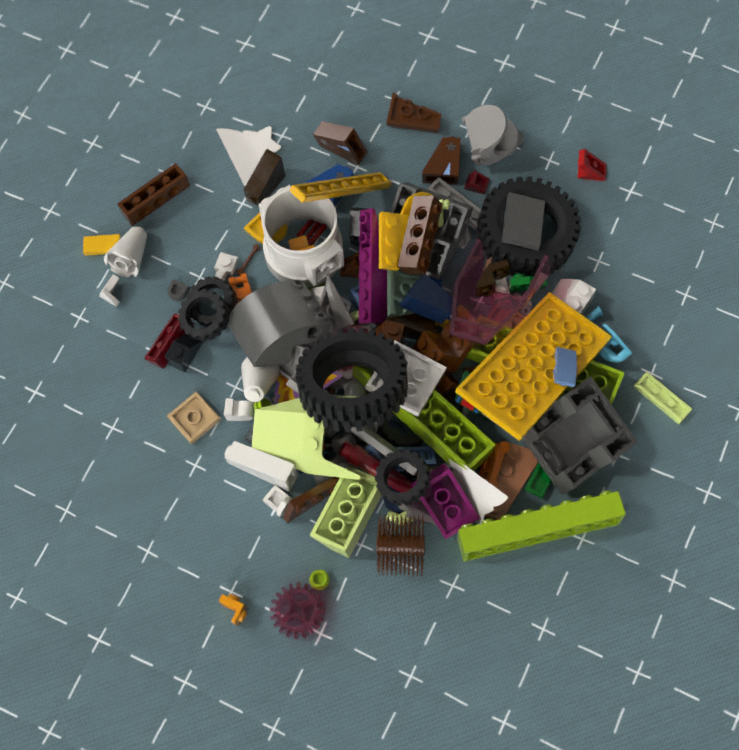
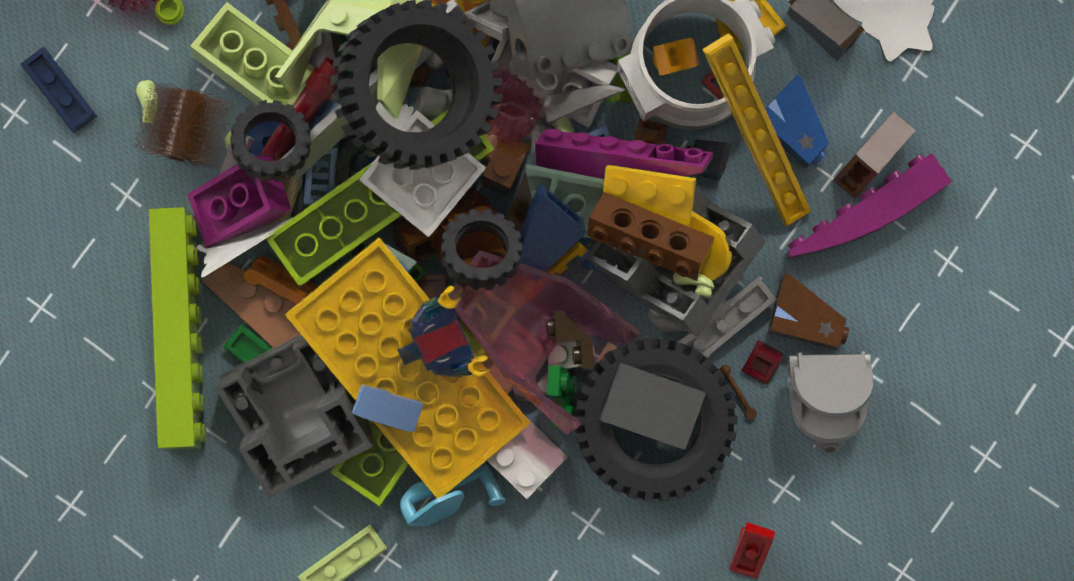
camera: 90 degrees right, 15 degrees up
reddish brown wing [386,93,442,133] -> none
none -> dark blue tile [20,46,97,133]
none -> yellowish green arm [136,80,158,124]
none -> torso [397,286,491,378]
none -> black tyre [441,209,522,290]
none -> magenta slope [785,153,952,260]

